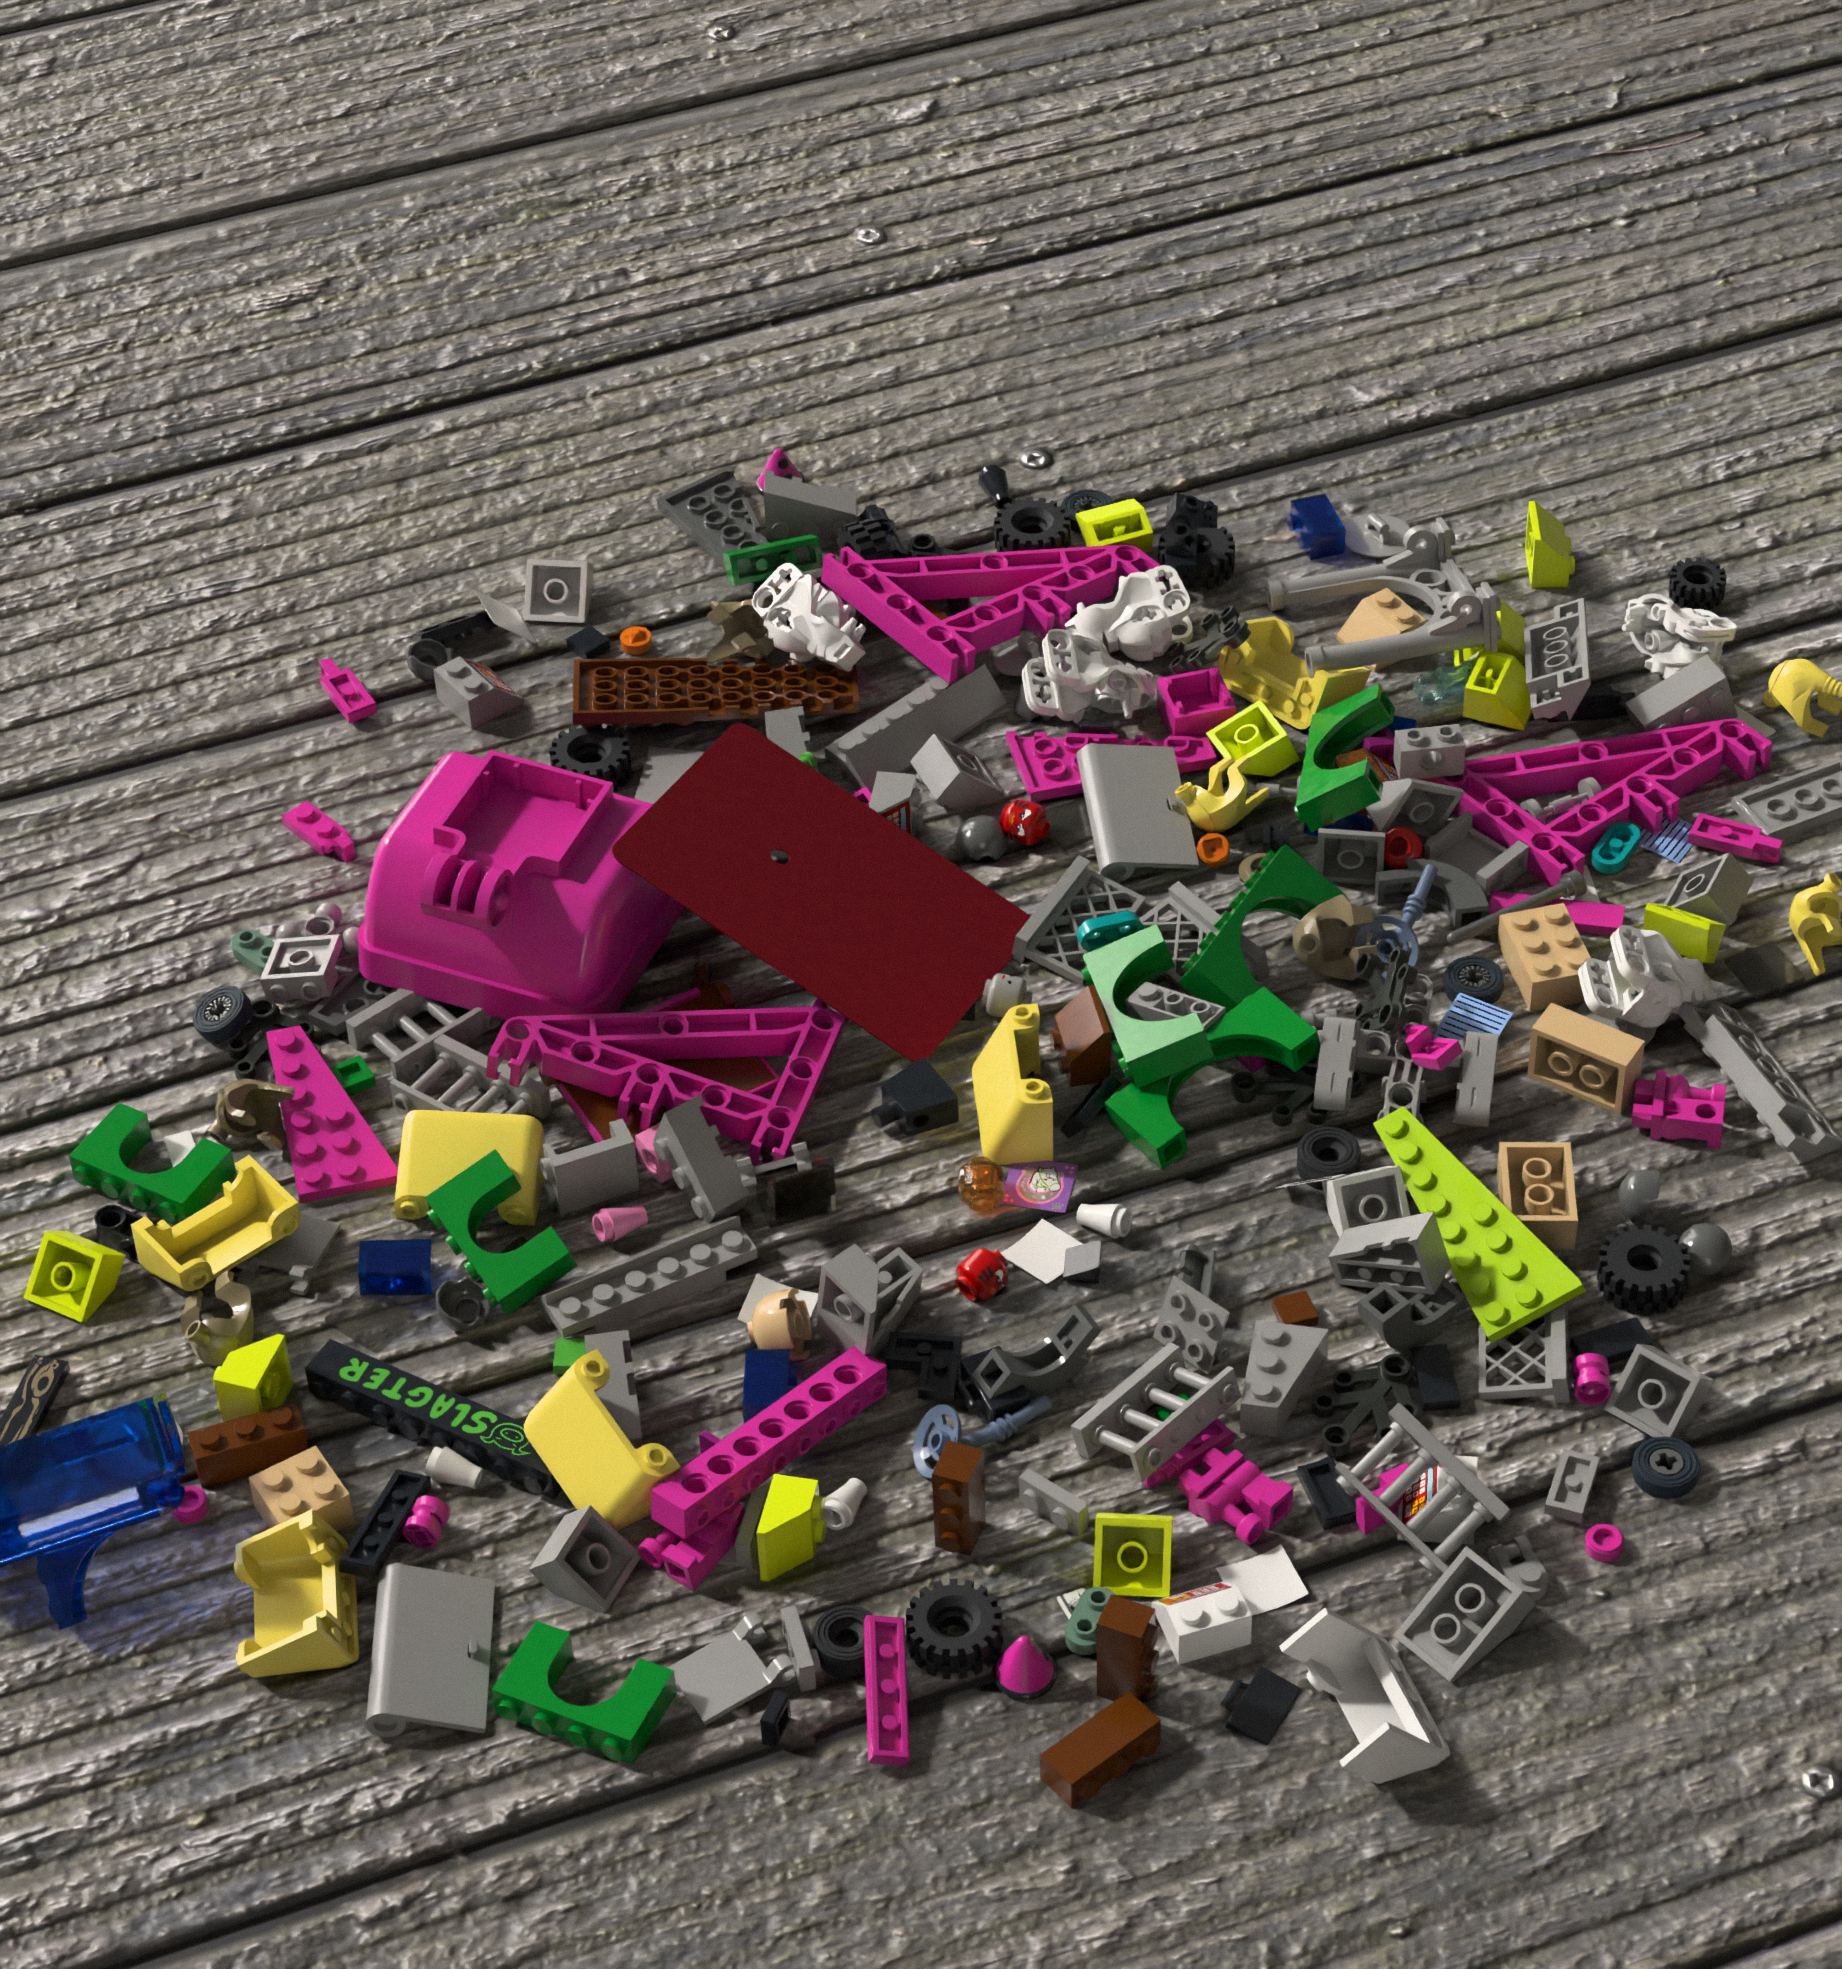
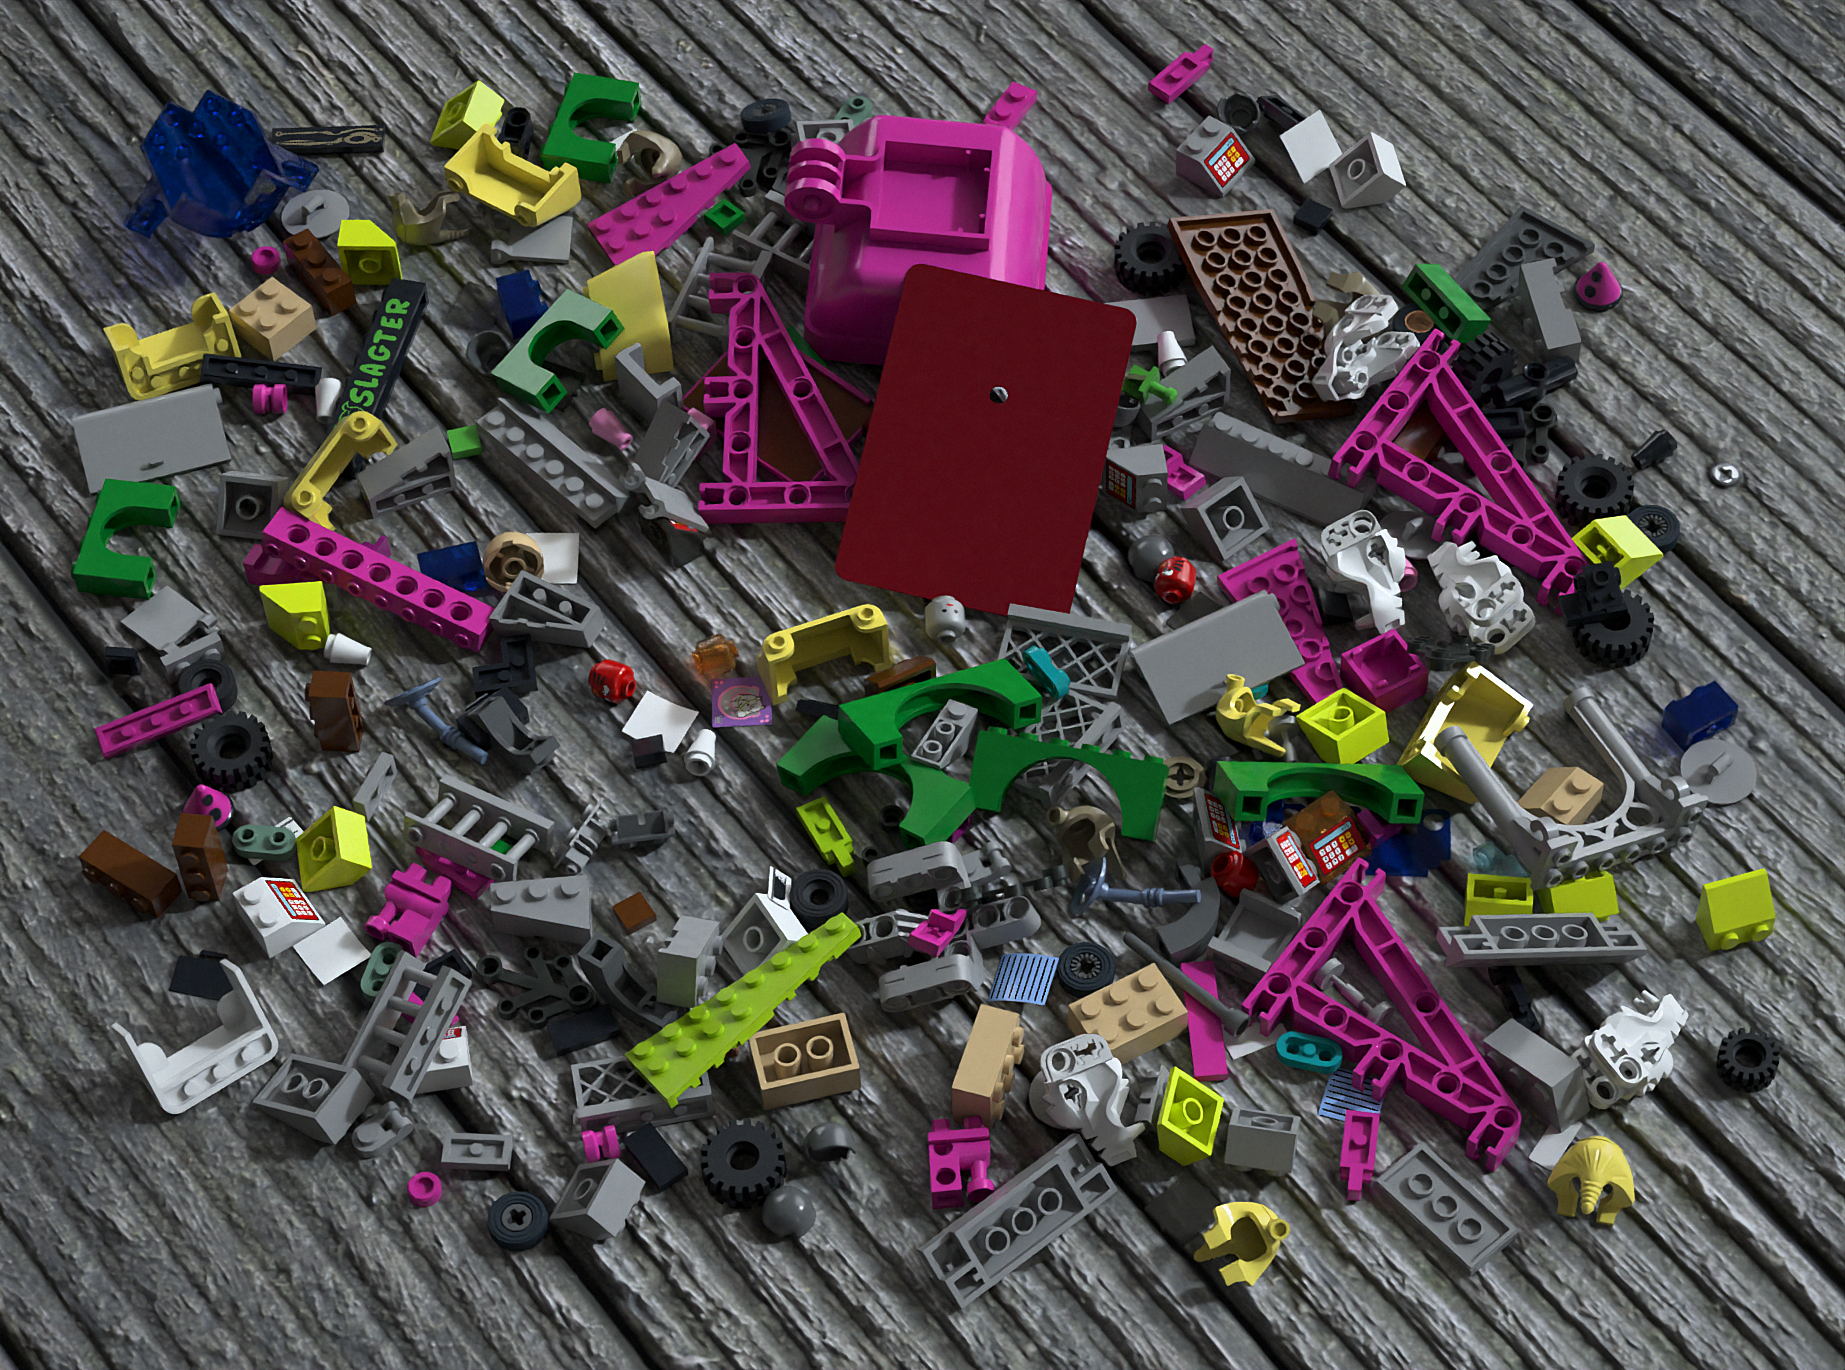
camera: 75 degrees right, 10 degrees up
orange tile [620,626,652,655] -> none
light grey slope [817,1244,879,1355] -> none
black torso [871,1057,959,1136] -> none
orange tile [1197,833,1230,868] -> none
light grey brick [1393,724,1466,780] -> none
none -> sand green plate [360,942,403,1003]
none -> lime hinge [796,796,855,877]

